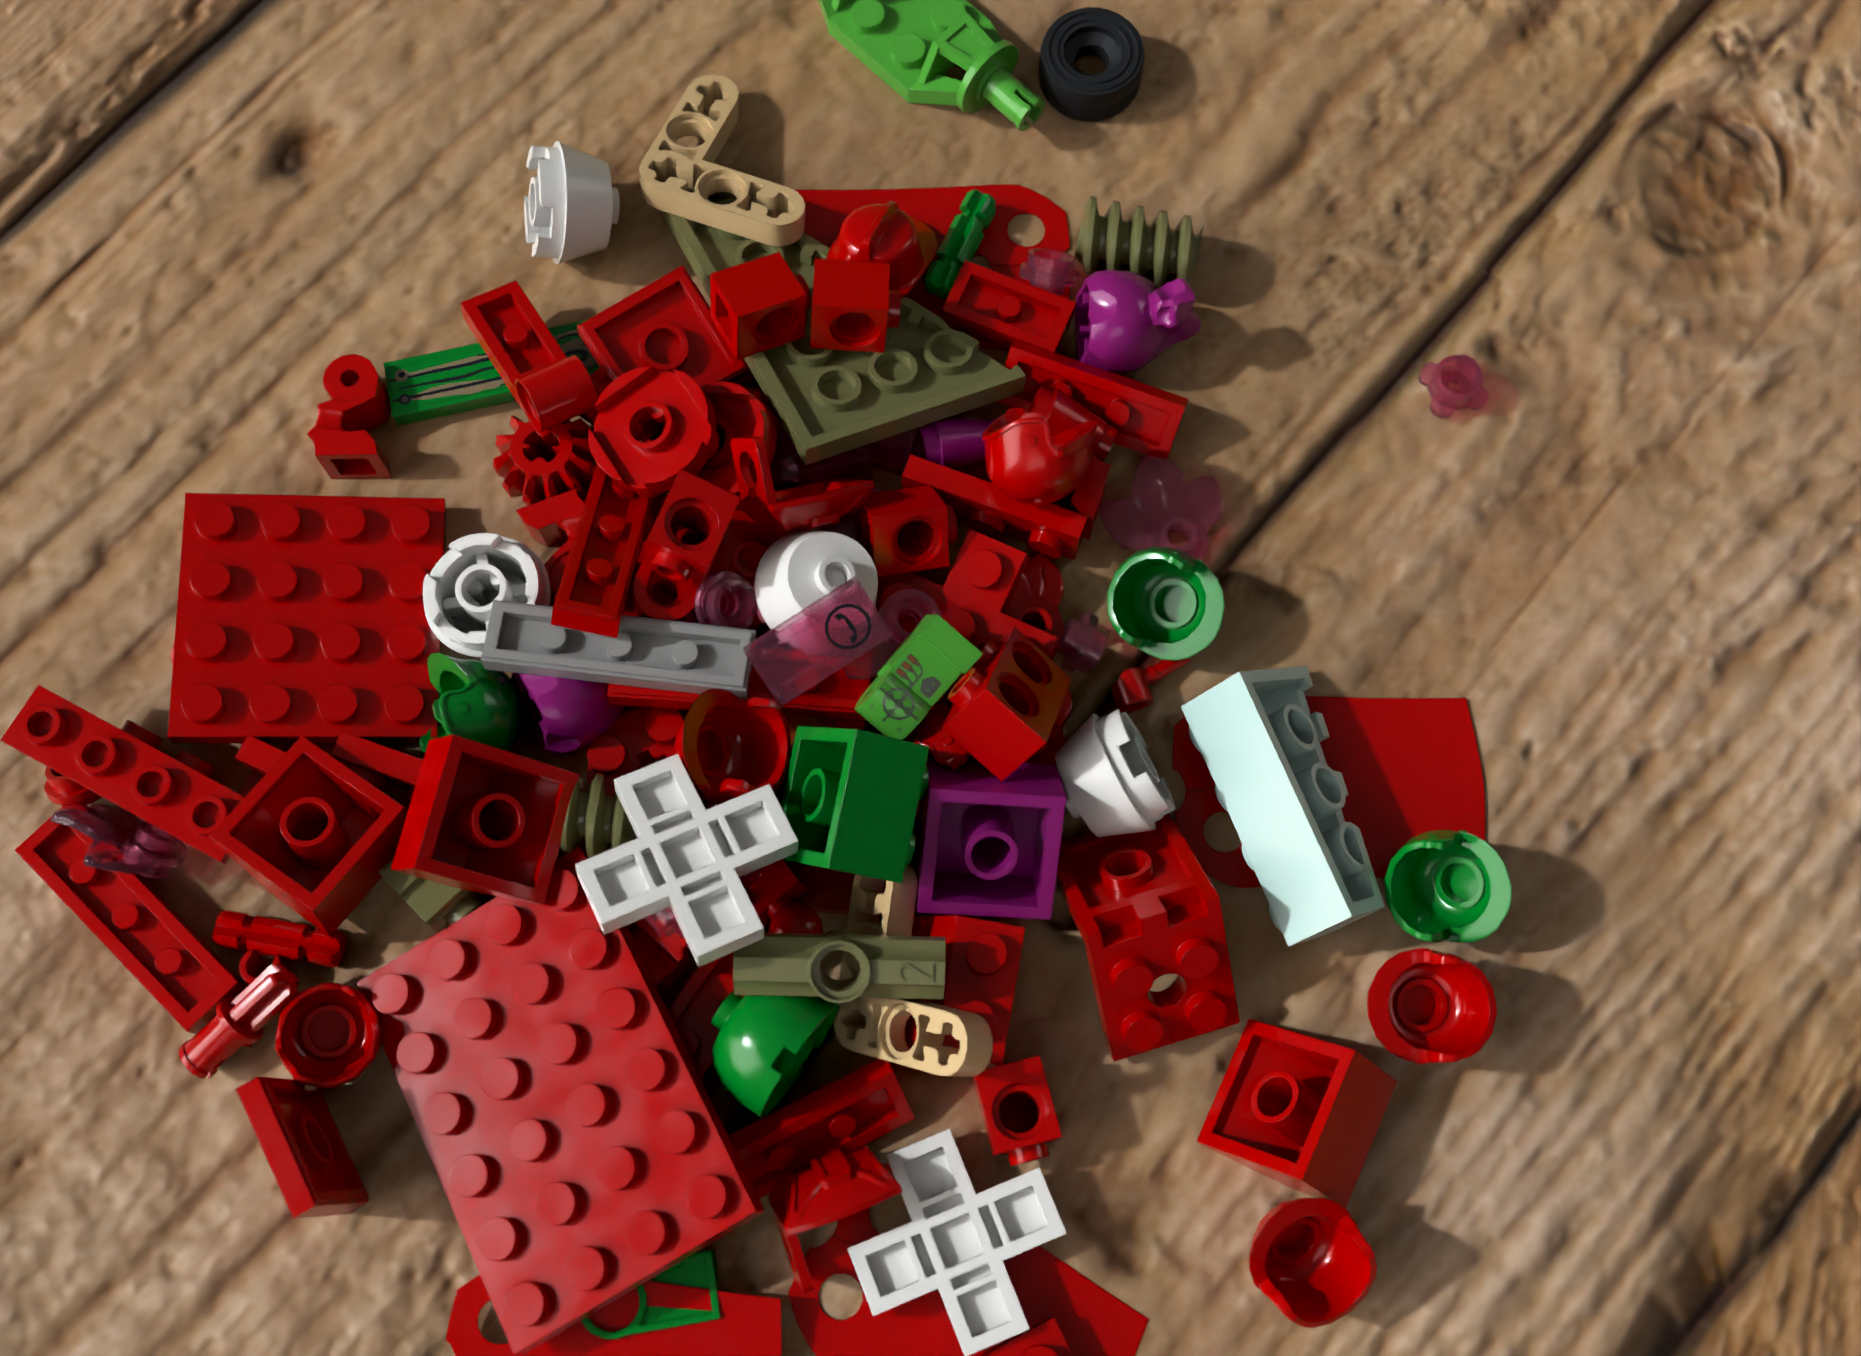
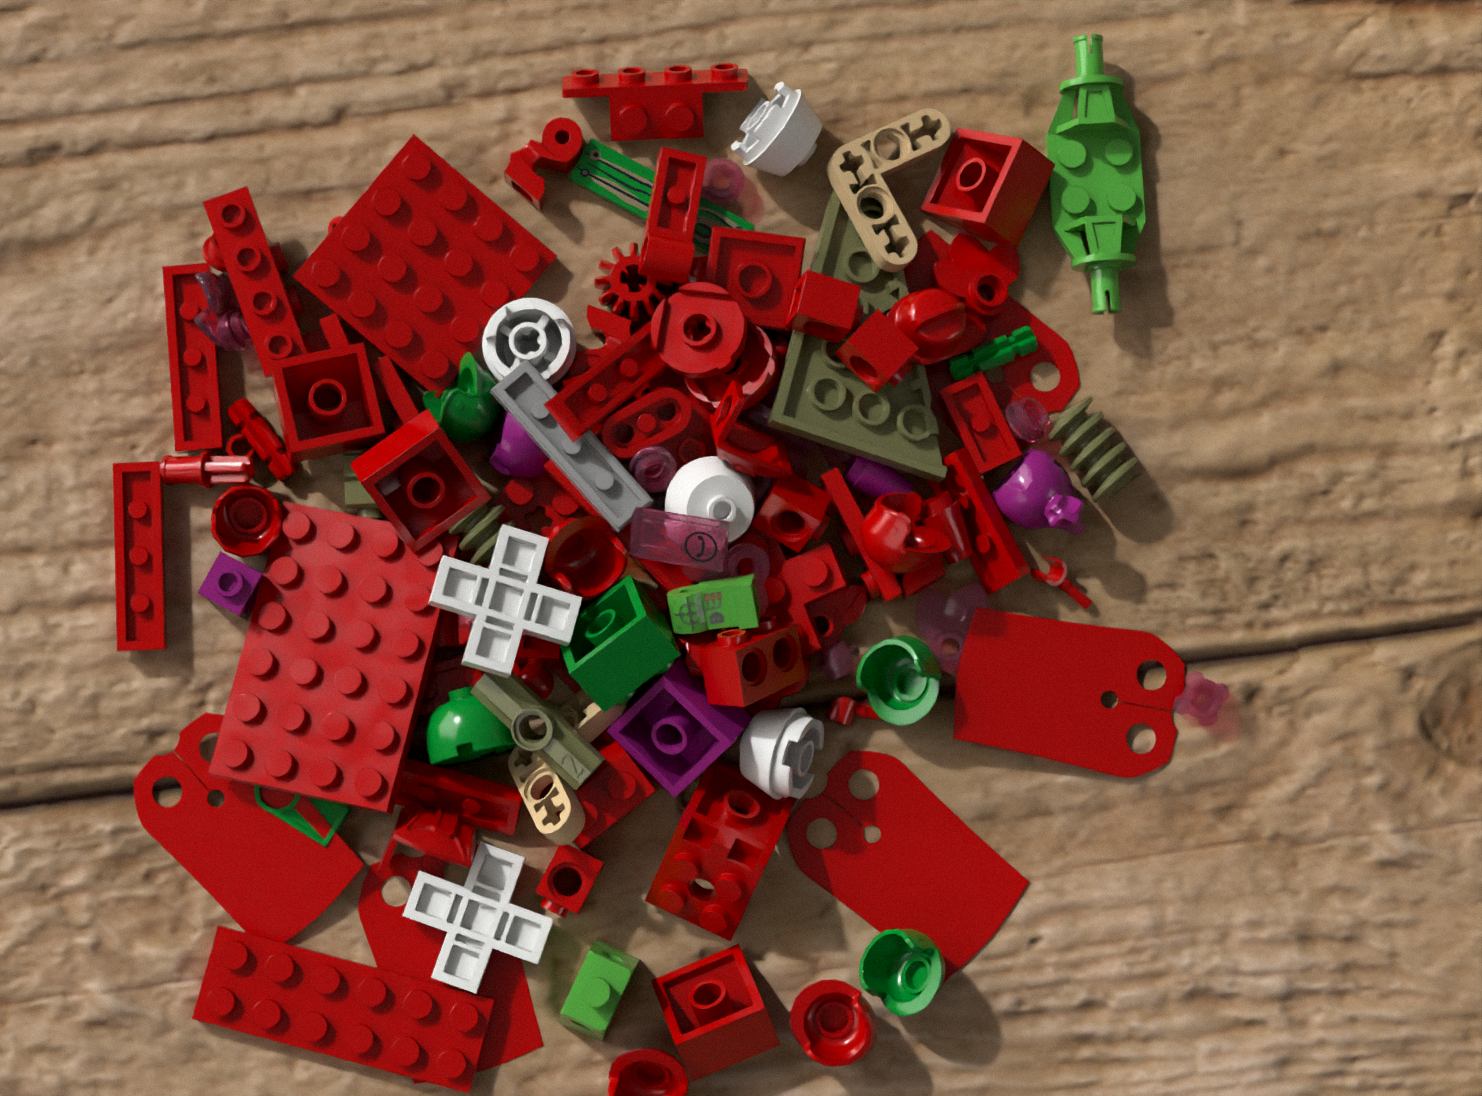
camera: 40 degrees right, 10 degrees up
red plate [236,1076,369,1219] -> none
red brick [641,469,741,584] -> none
black tyre [1039,7,1145,122] -> none
light aqua wedge [1181,666,1385,947] -> none
none -> red plate [113,461,167,653]
none -> magenta brick [197,551,266,620]
none -> bright green torso [559,939,640,1042]
none -> red bracket [562,63,749,141]
none -> clear pink plate [701,158,745,205]
none -> red slope [920,127,1055,248]
none -> red plate [933,229,1020,317]
none -> red piece [953,607,1185,778]
none -> red hand [1030,555,1092,610]

